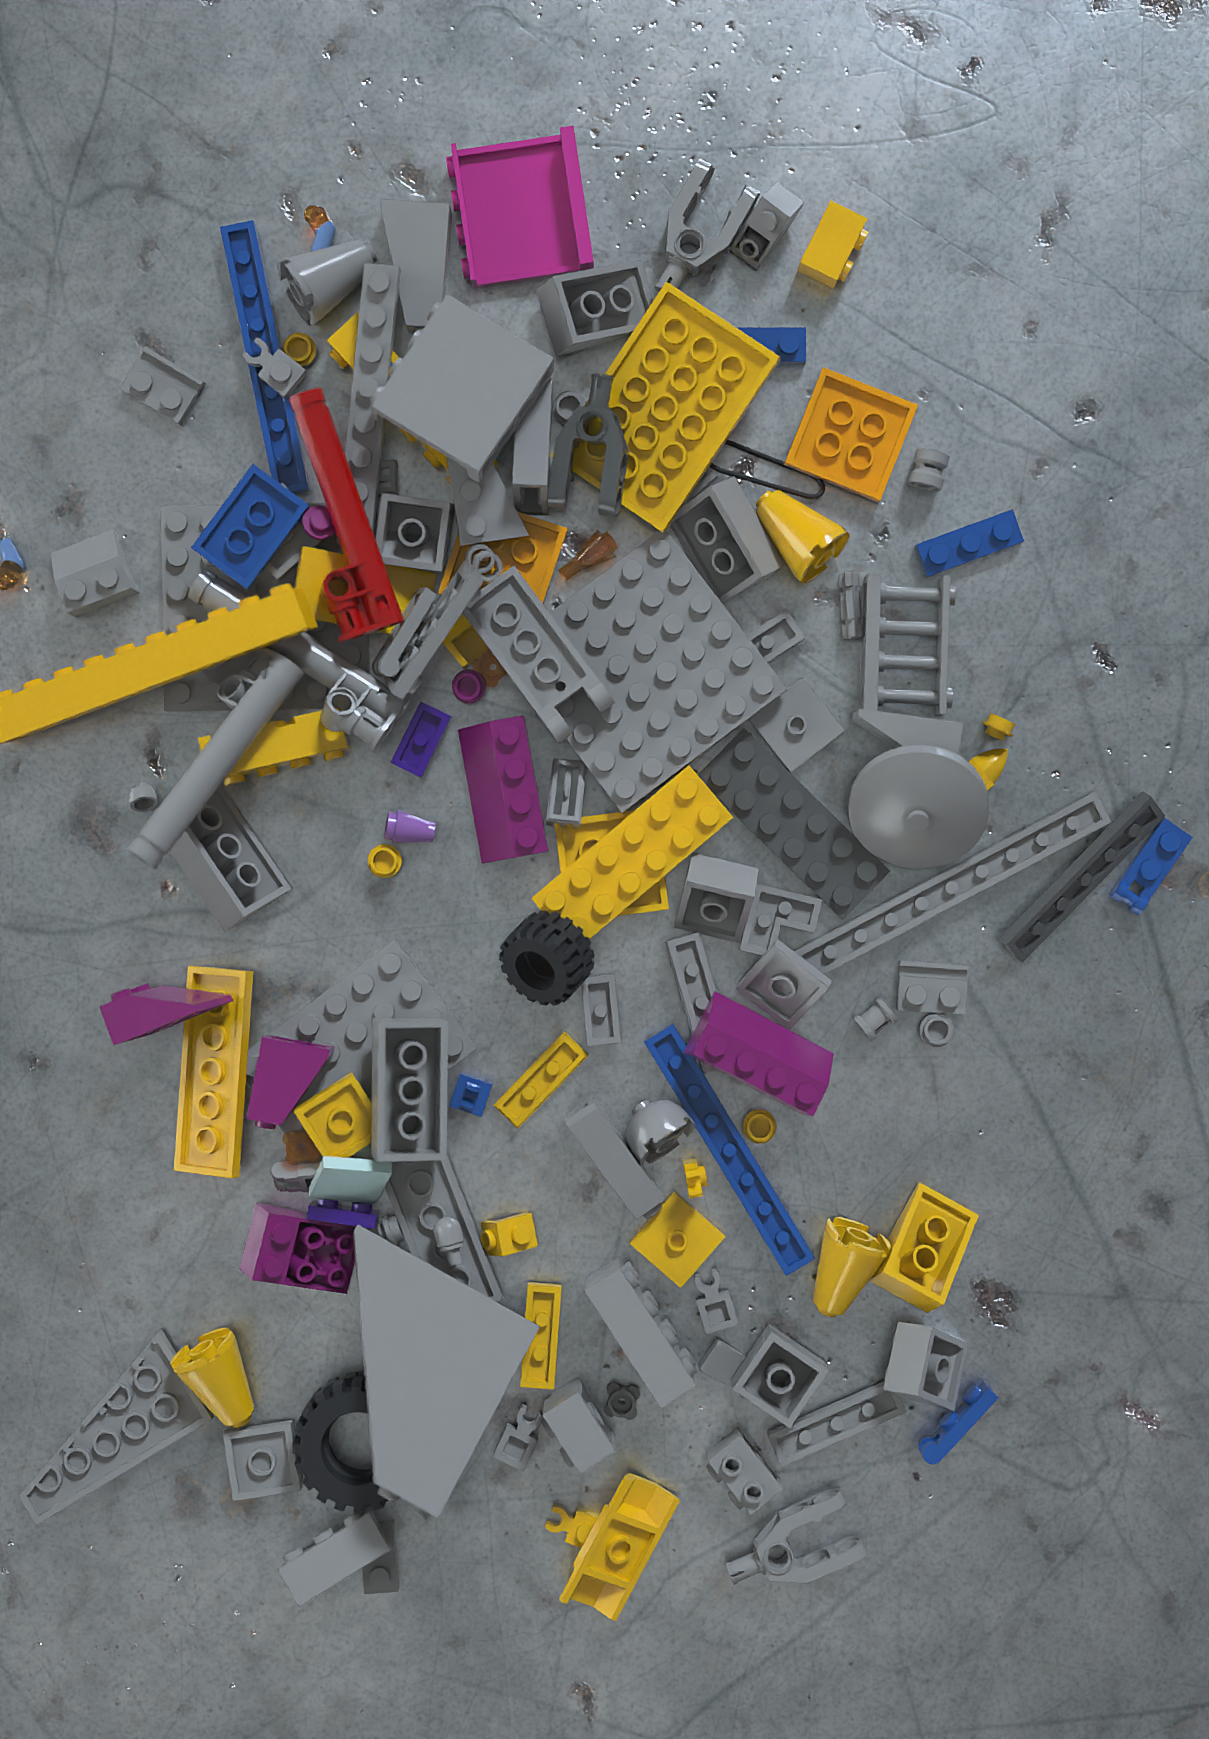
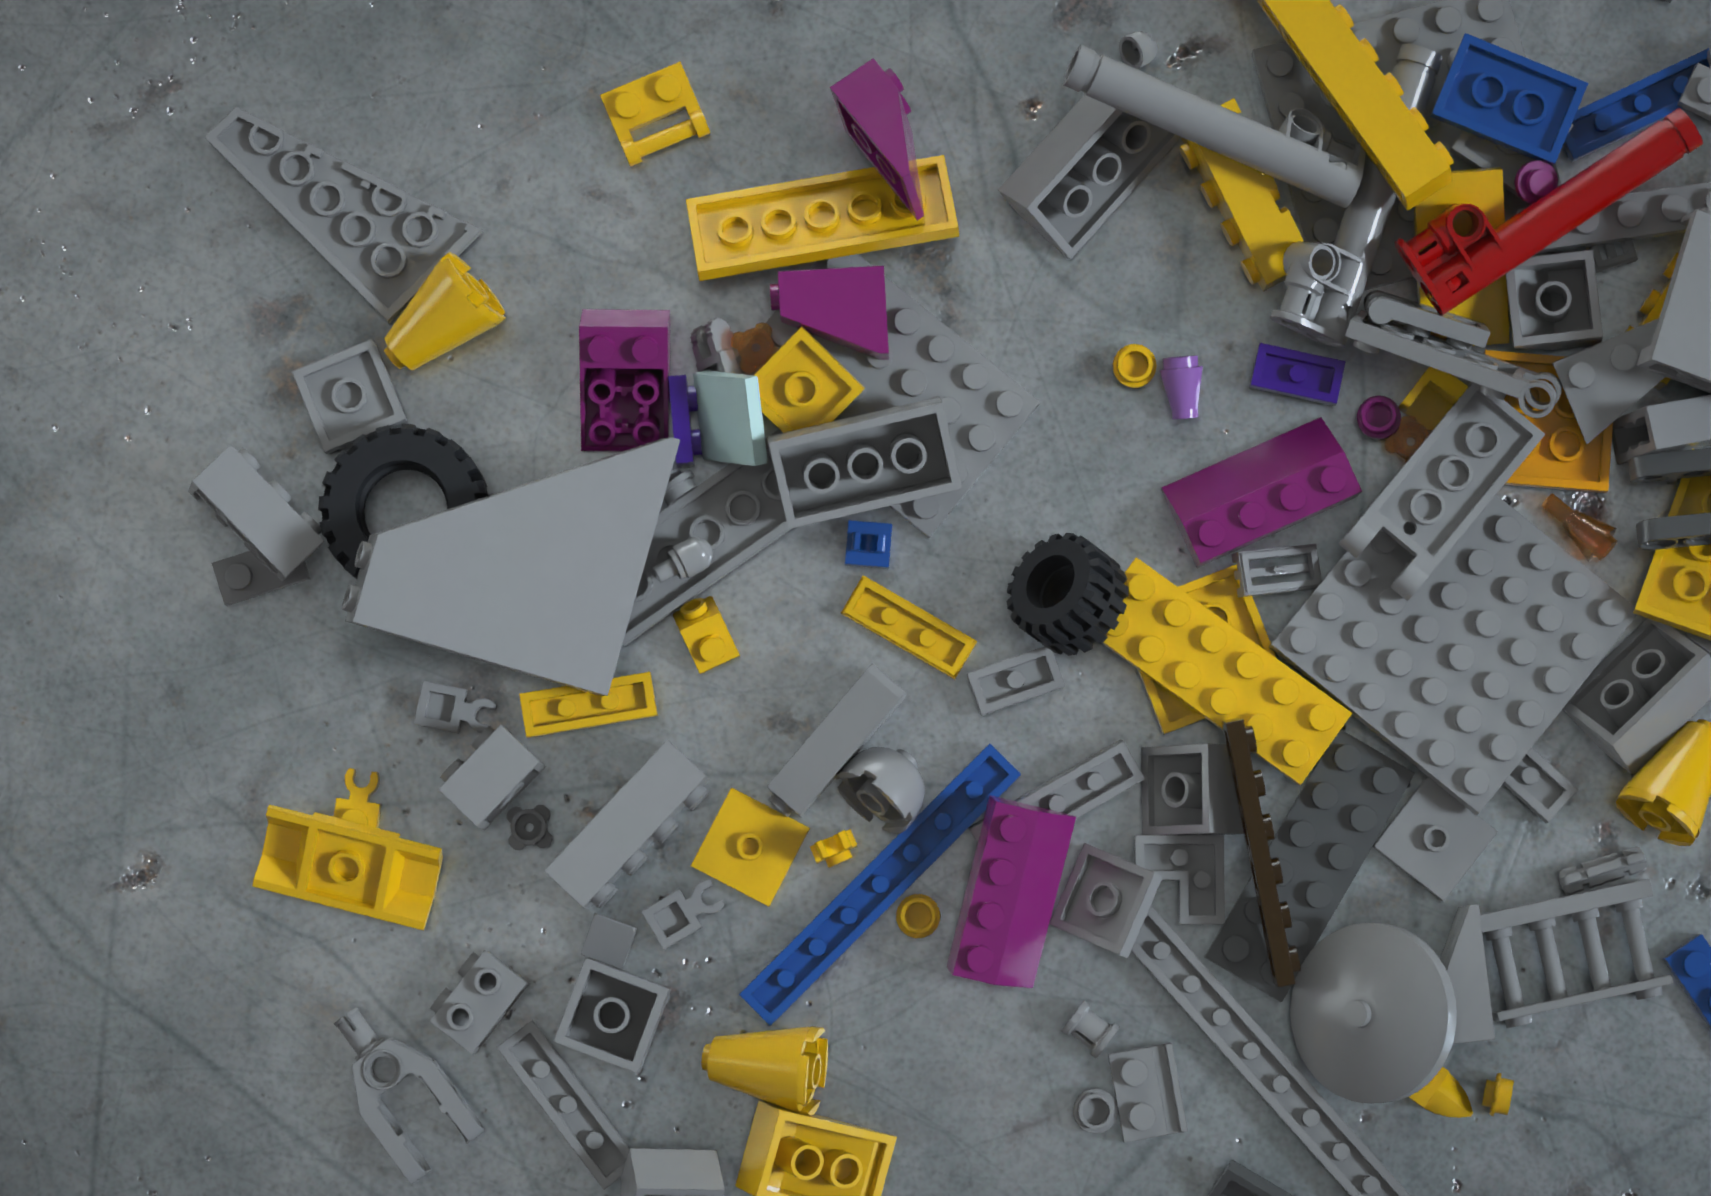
camera: 75 degrees right, 5 degrees down
none -> yellow plate [600,62,710,167]
none -> dark brown plate [1221,718,1301,987]

